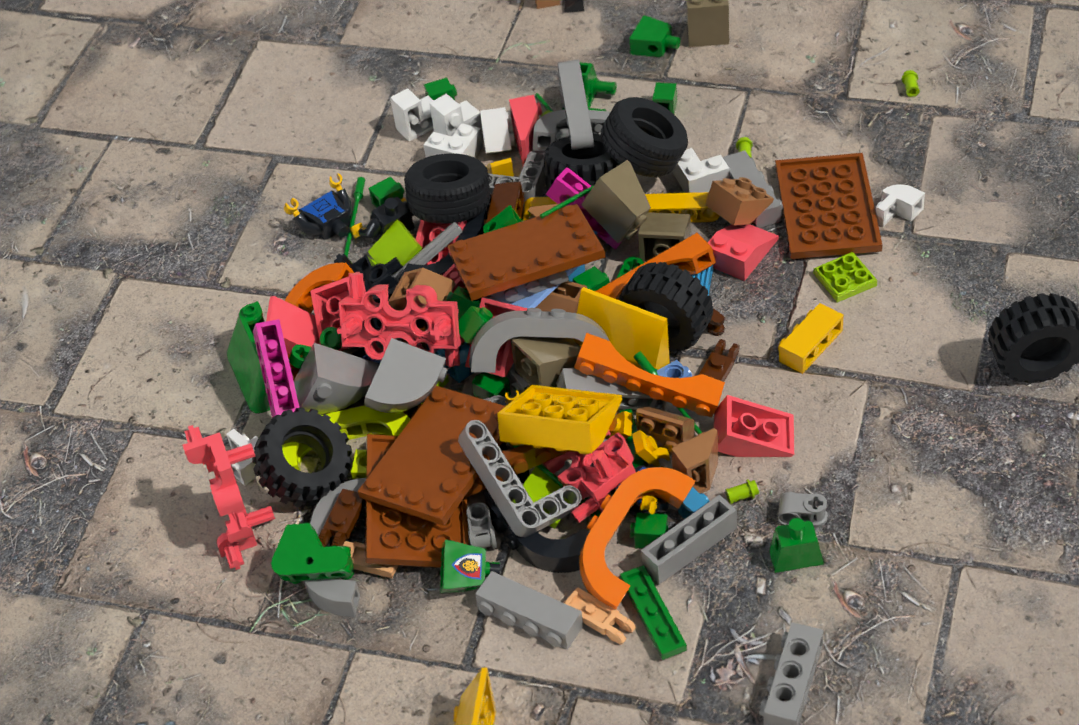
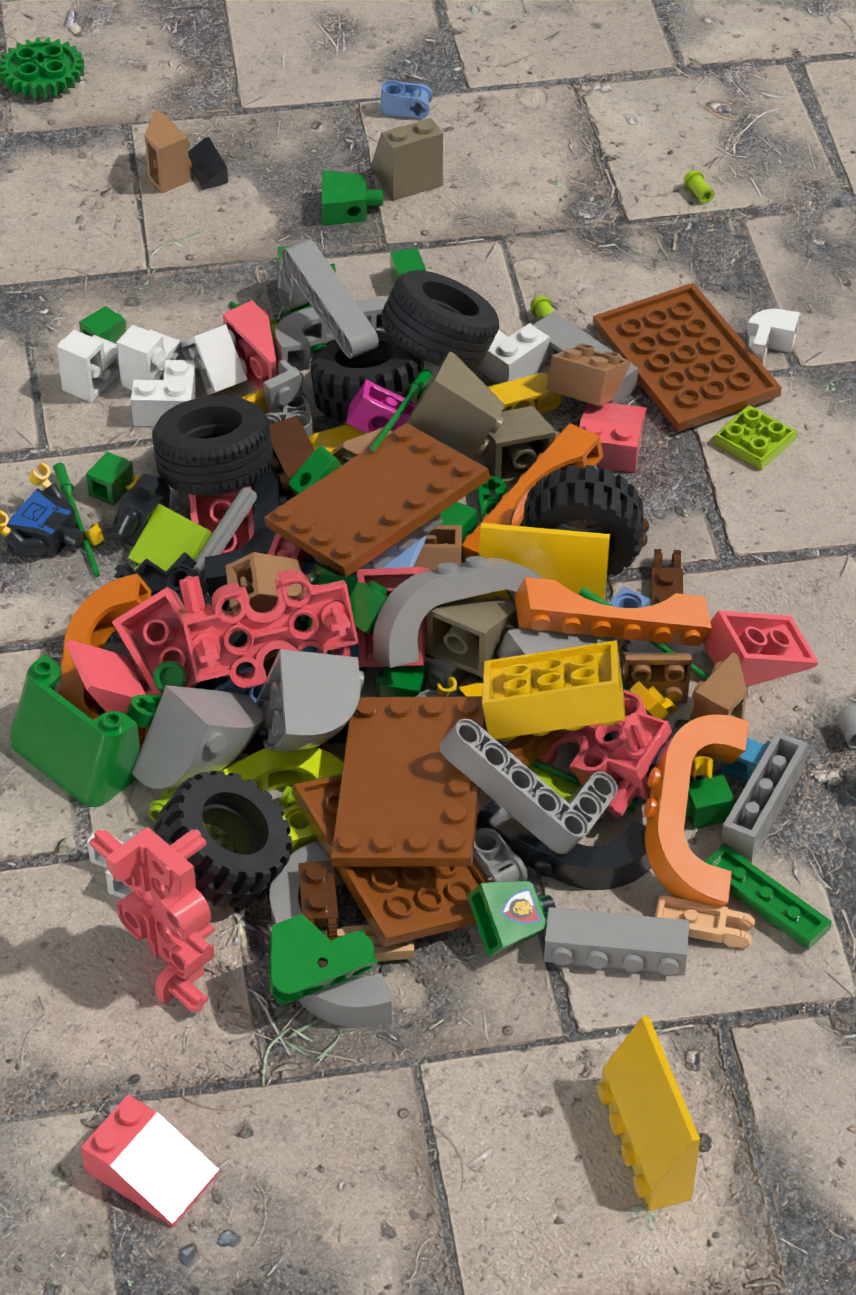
camera: 30 degrees left, 0 degrees up
dark pink brick [253,319,300,418] -> none
lime pin [725,479,759,504] -> none
yellow brick [778,303,844,374] -> none
none -> slope [81,1094,219,1227]
none -> light grey bracket [263,359,302,411]

